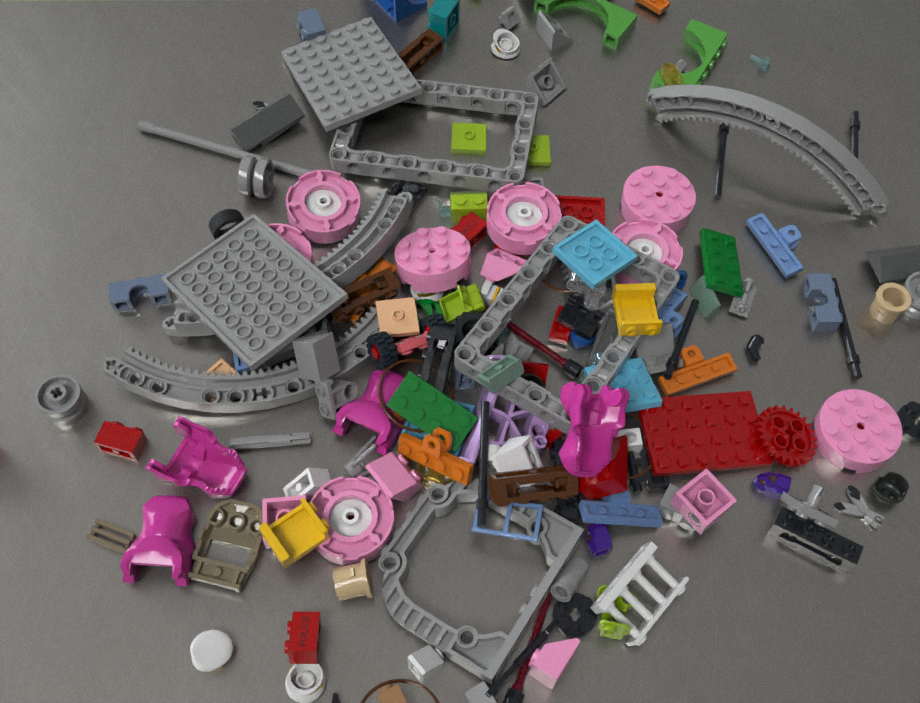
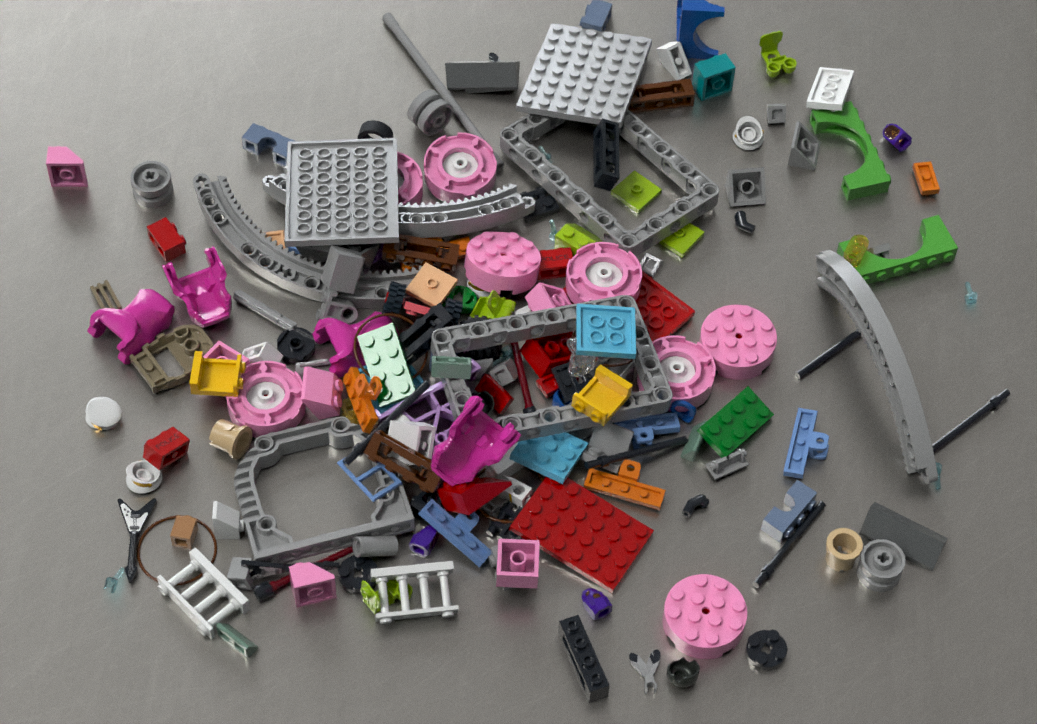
camera: 40 degrees right, 5 degrees down
red gear [753,405,818,469] -> none
light grey plate [780,483,839,528] -> none
none -> black plate [277,327,315,364]
none -> red slope [520,331,588,378]
none -> black brick [593,118,620,191]
none -> white slope [656,42,692,80]
none -> black arm [734,211,756,234]

